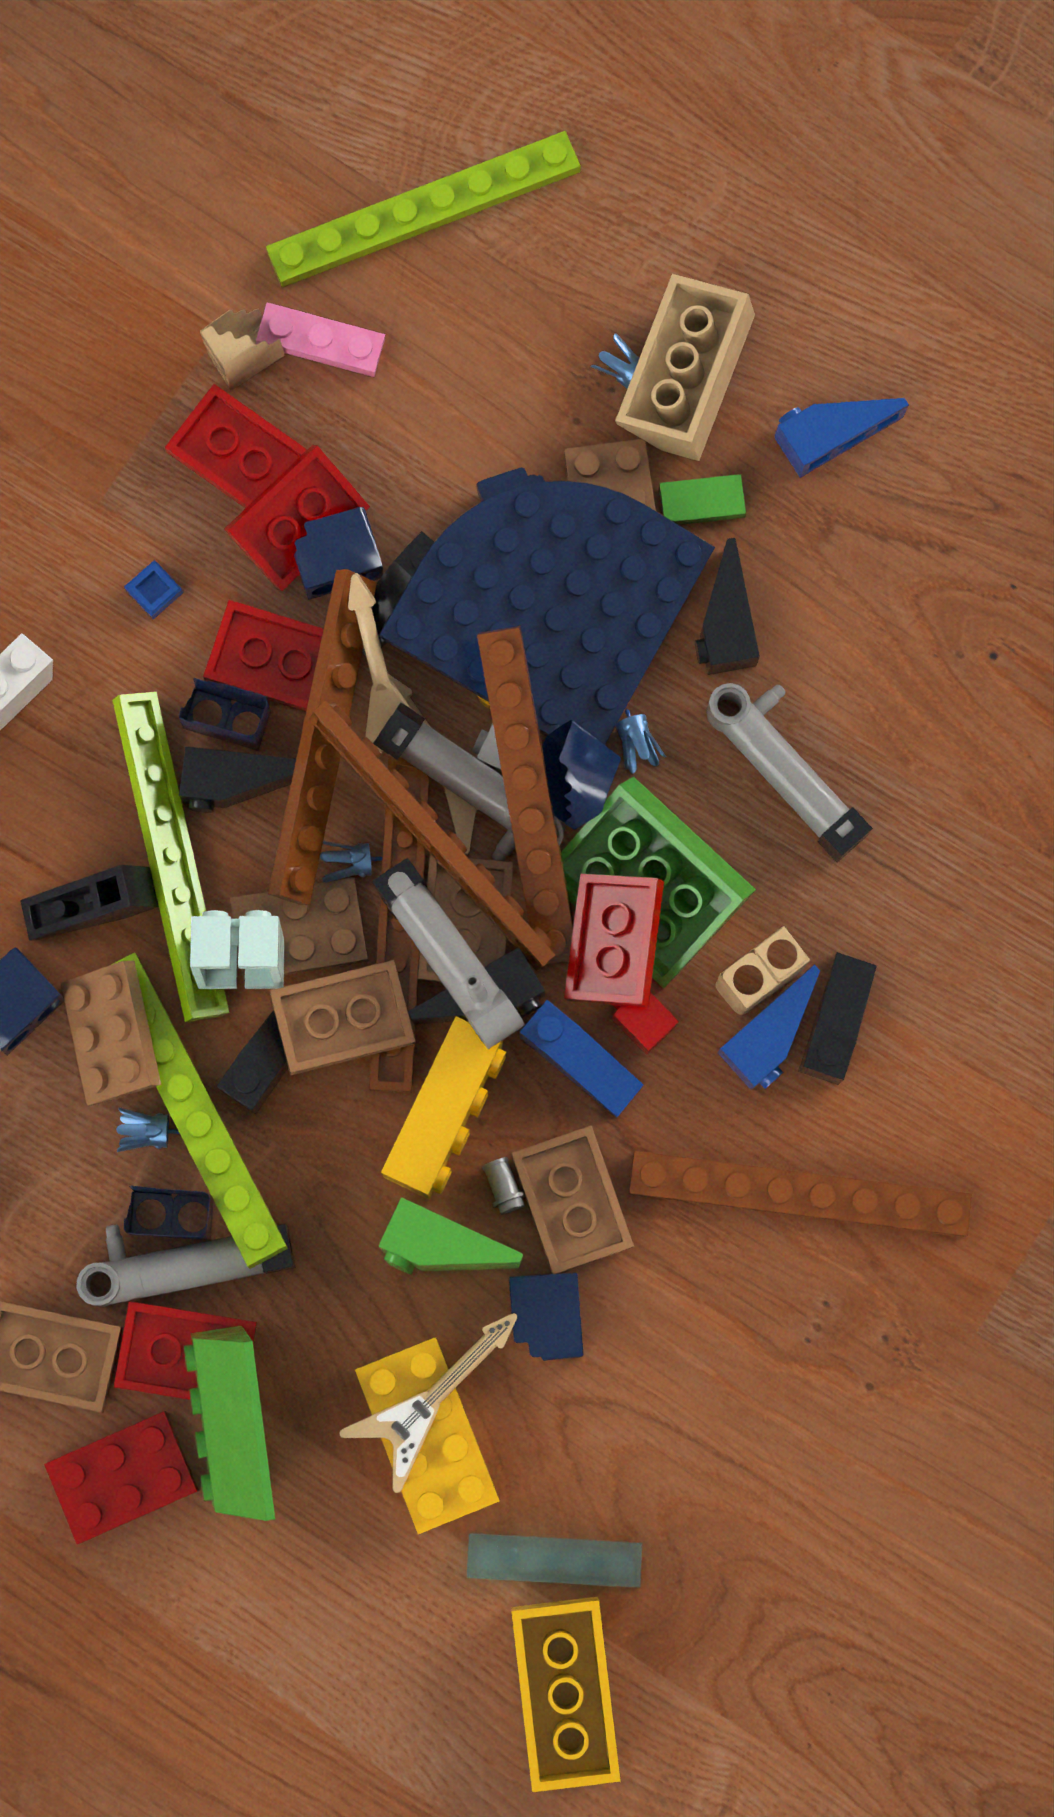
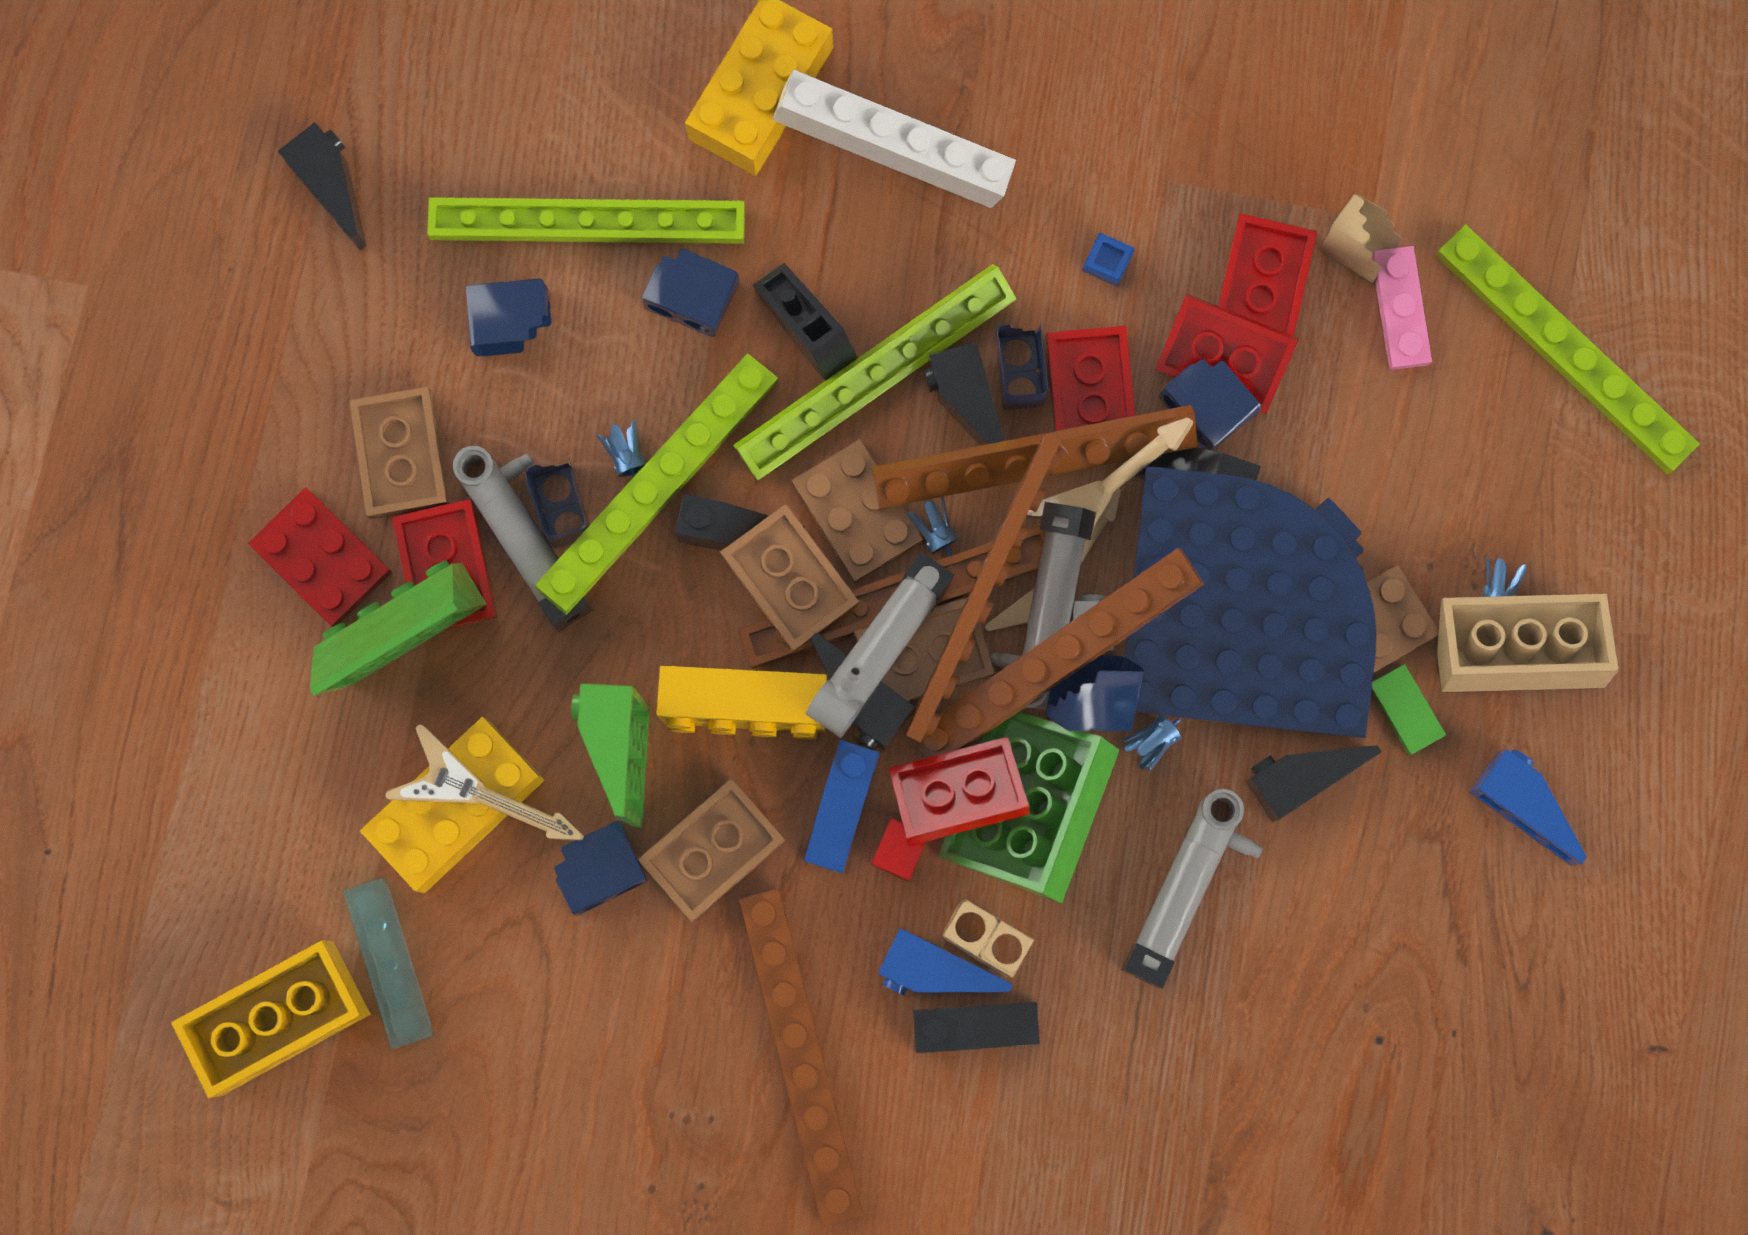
camera: 75 degrees right, 0 degrees up
medium nougat plate [61,961,161,1106] -> none
light aqua piece [190,910,284,989] -> none
light grey pin [482,1157,525,1215] -> none

